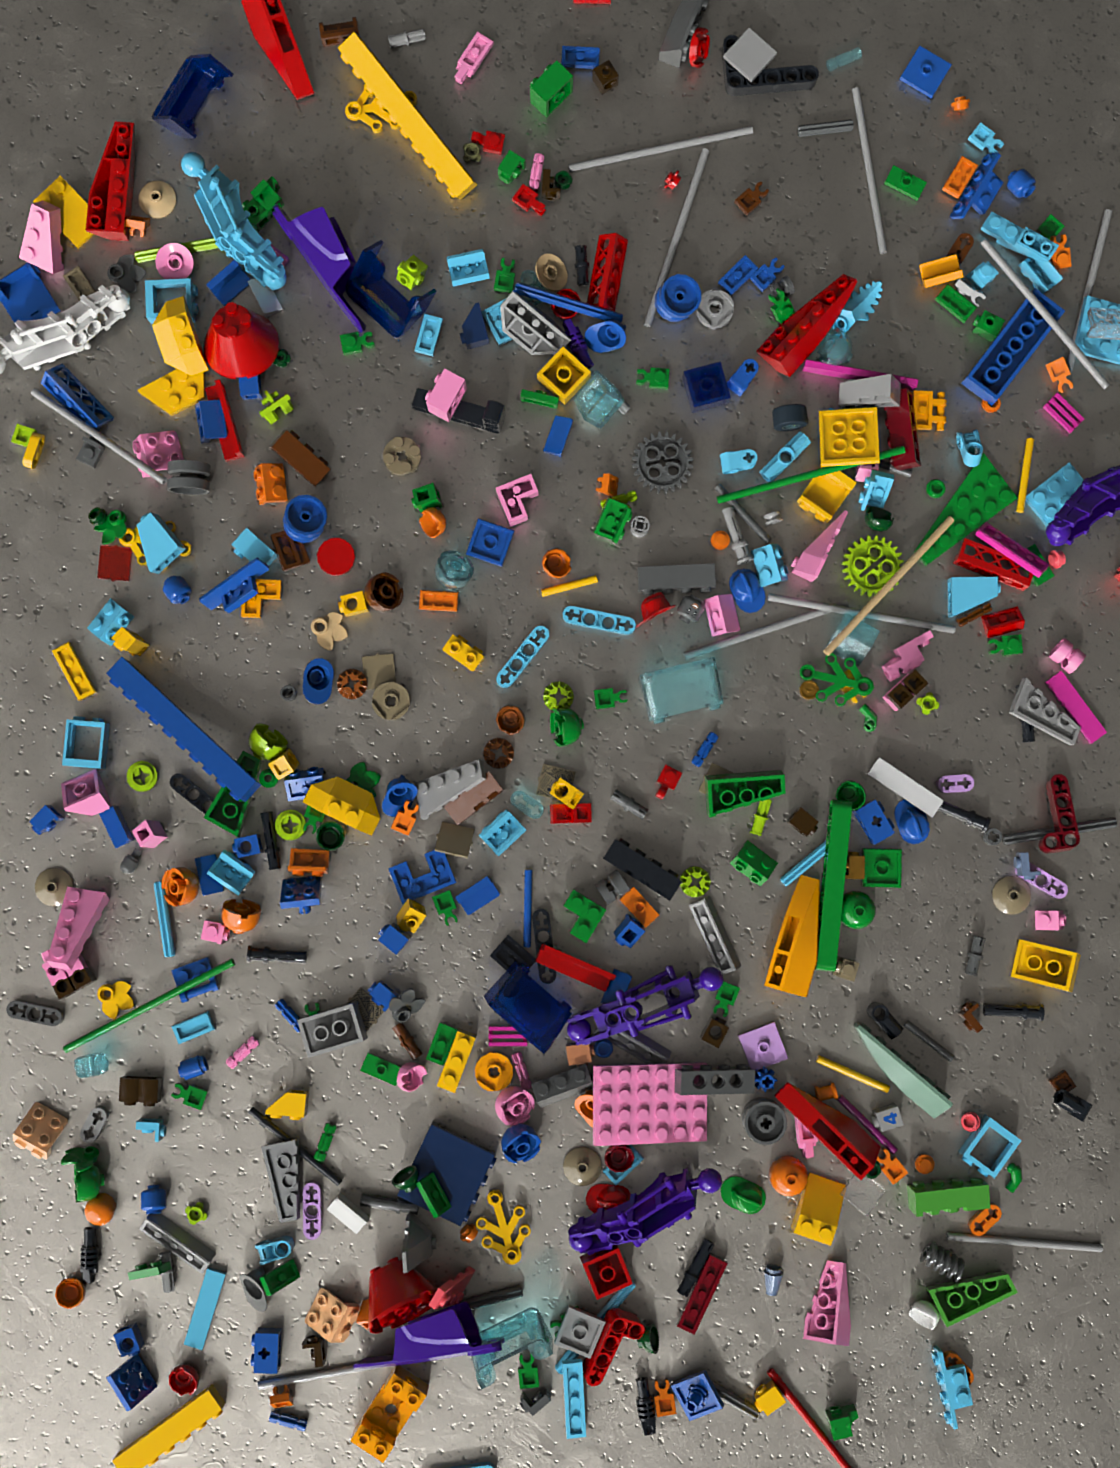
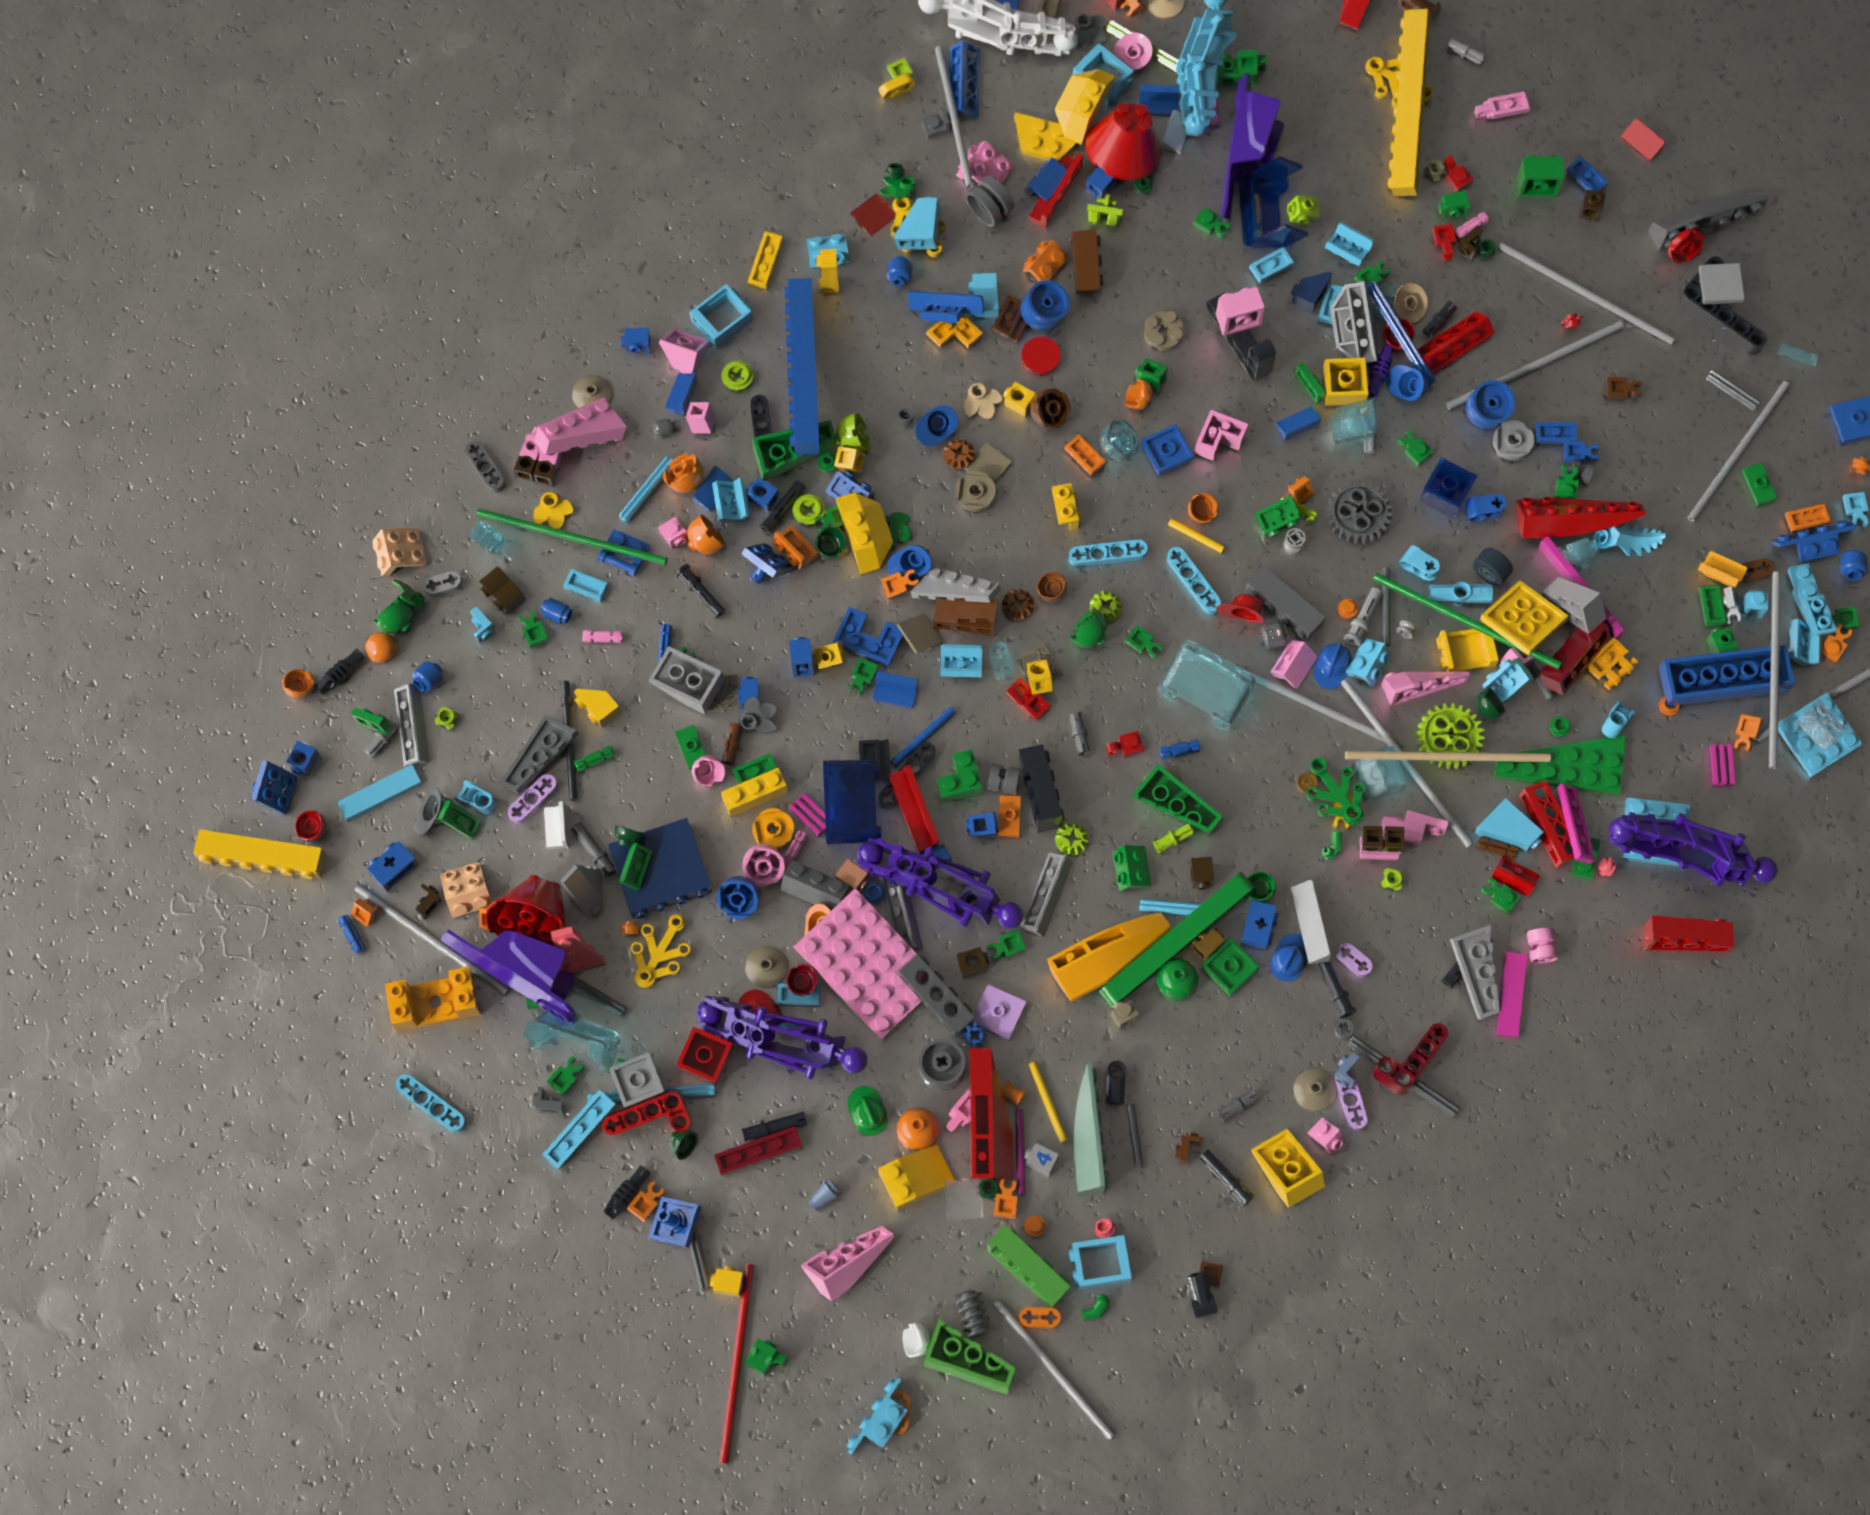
camera: 50 degrees right, 15 degrees down
yellow bar [1016,438,1034,513] -> none

